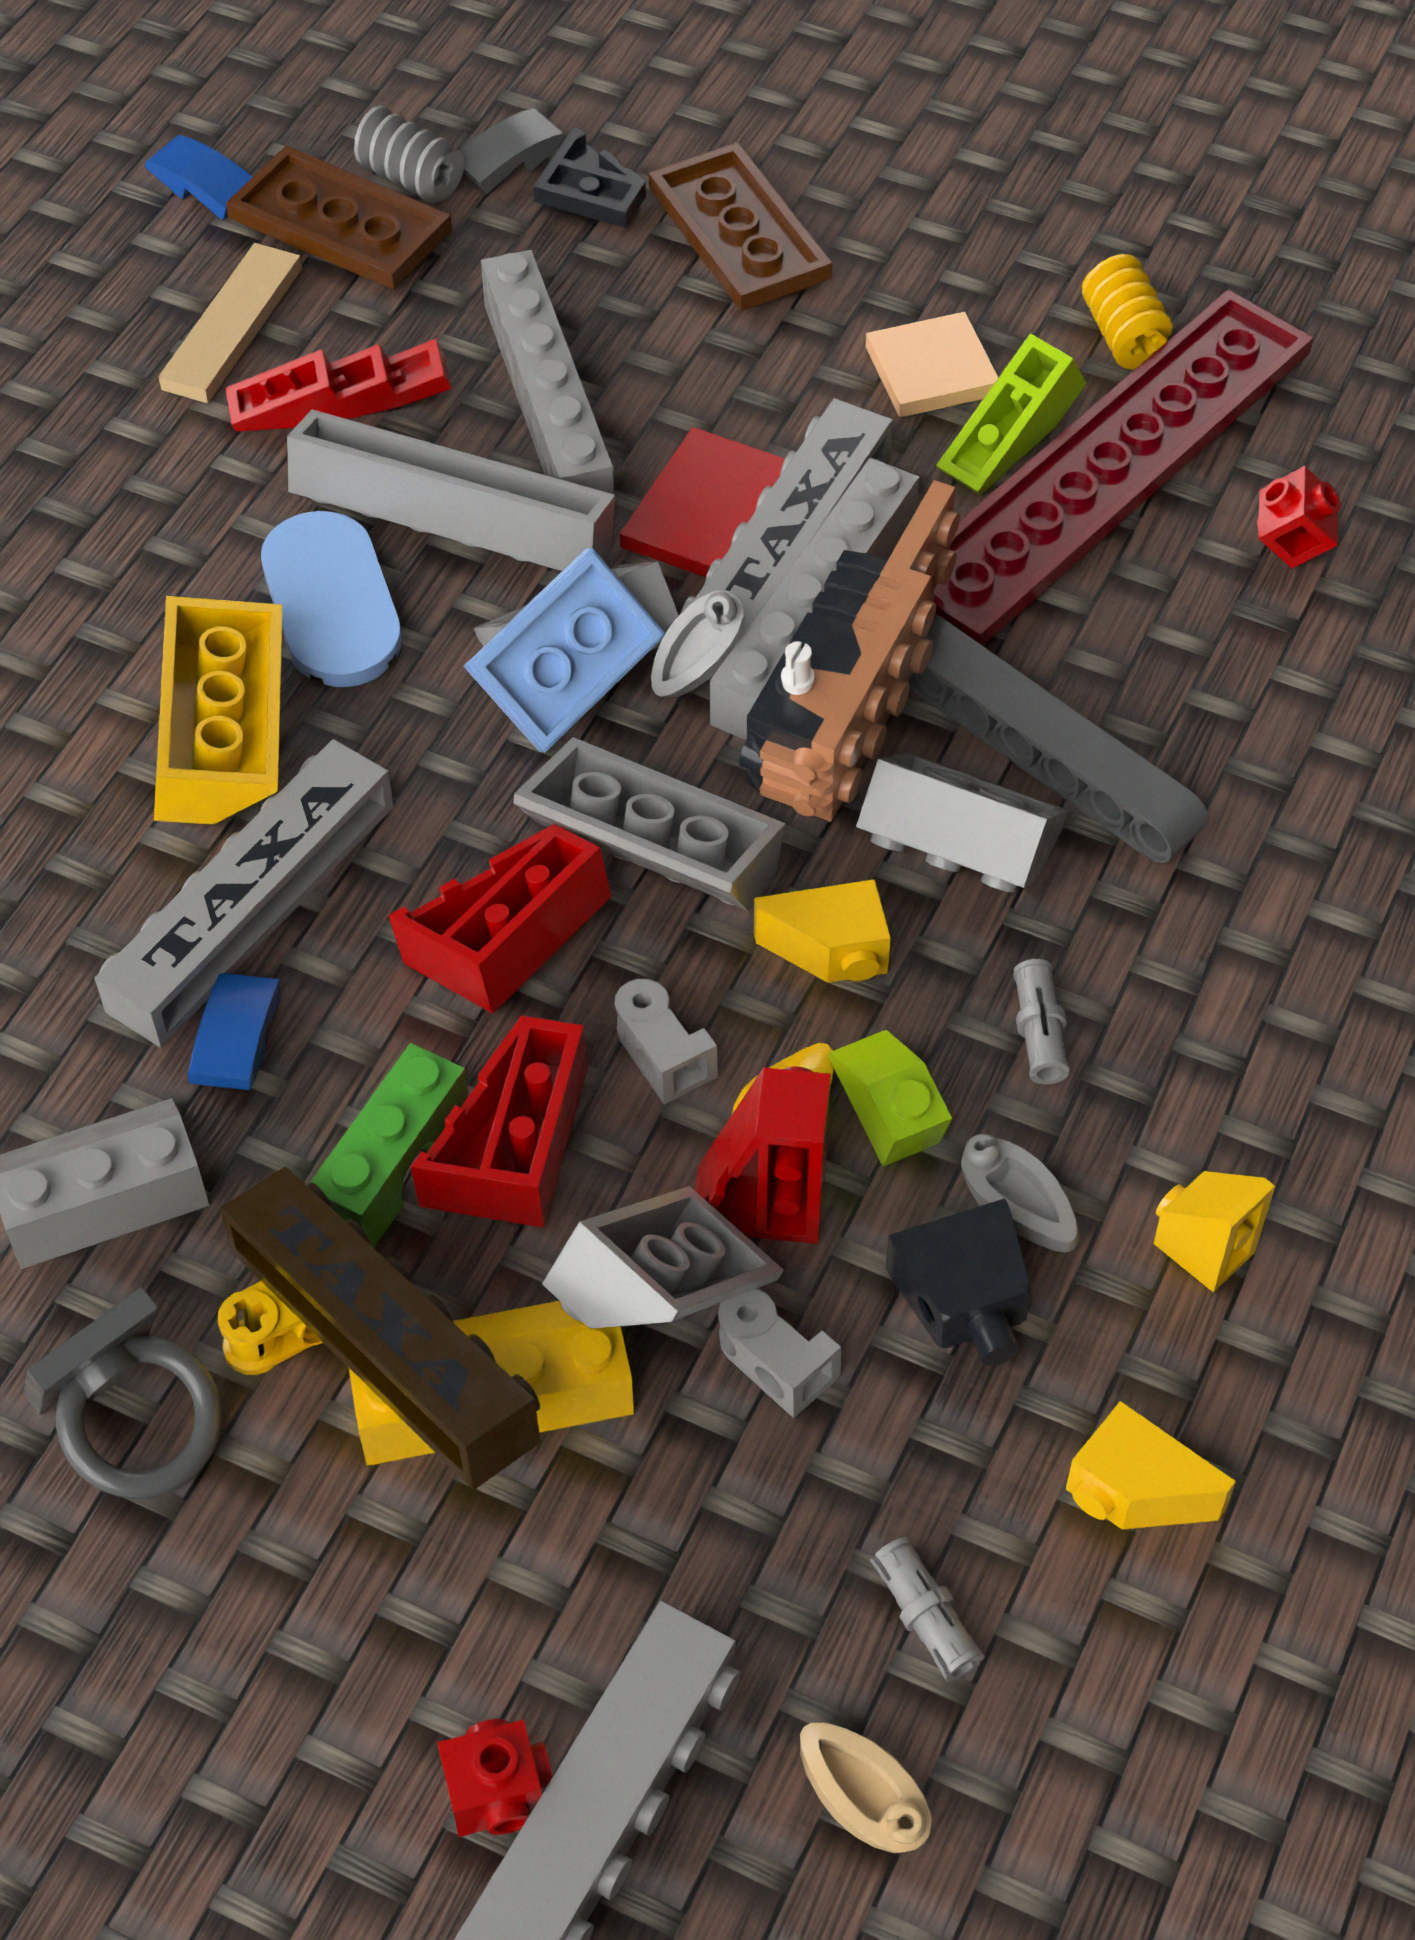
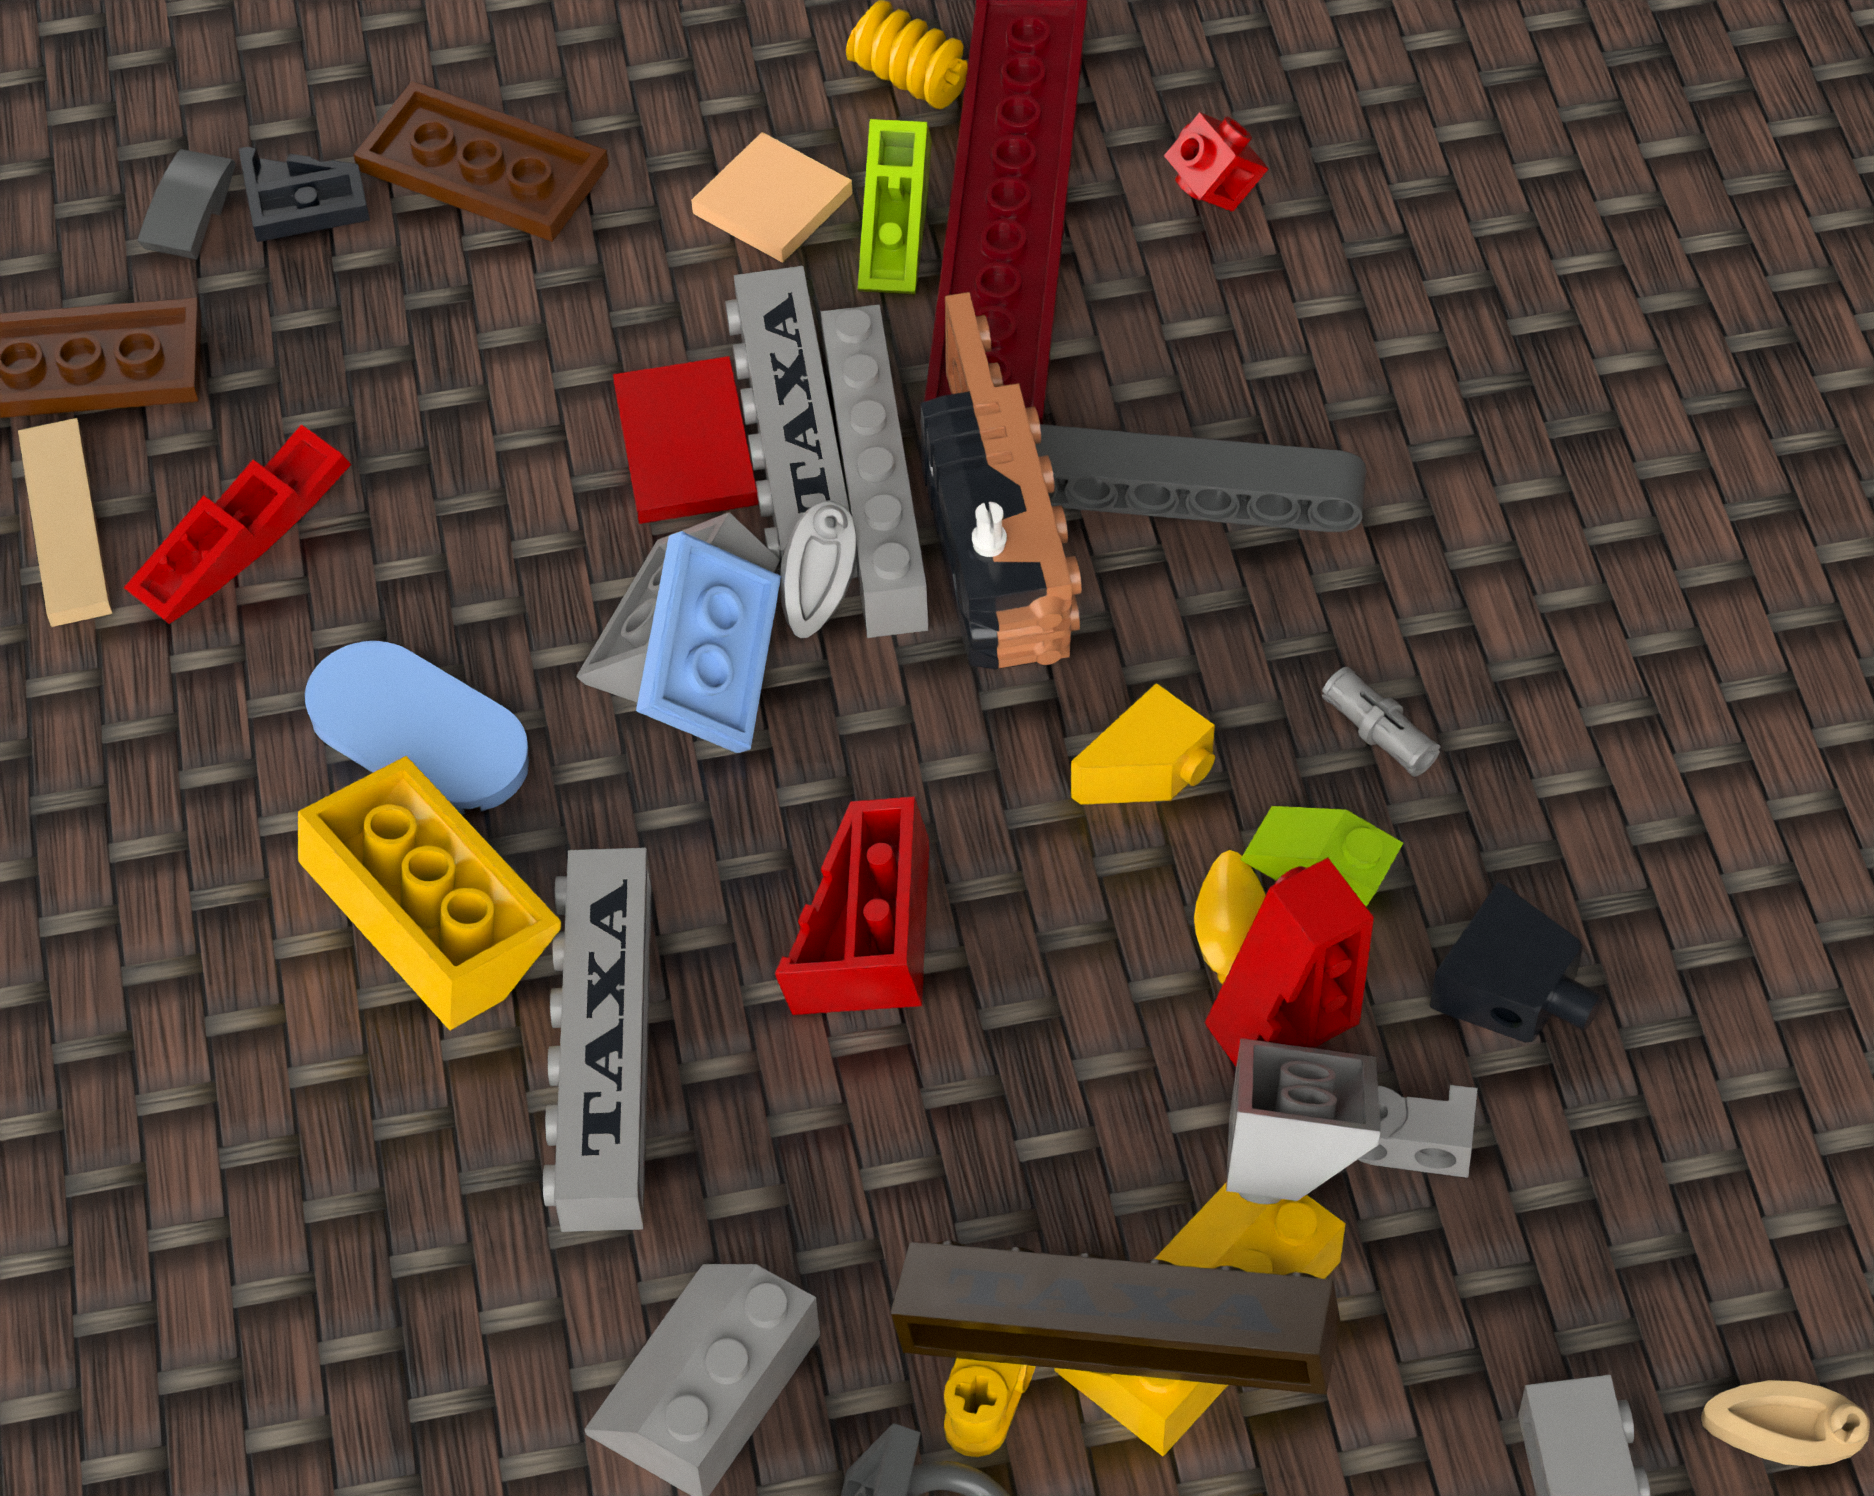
camera: 35 degrees left, 0 degrees up
blue slope [188,973,281,1090] -> none
light grey brick [287,409,615,571] -> none
bright green arch [310,1043,469,1248] -> none
light grey piece [354,105,465,204] -> none
red wedge [410,1015,588,1228] -> none
light grey brick [481,250,615,513] -> none
light grey slope [513,737,785,911] -> none
light grey leg [615,979,718,1105] -> none
slope [856,753,1070,892] -> none
light grey pin [870,1537,985,1682] -> none
light grey arm [961,1133,1079,1253] -> none
yellow slope [1066,1401,1236,1530] -> none
yellow slope [1153,1171,1275,1293] -> none

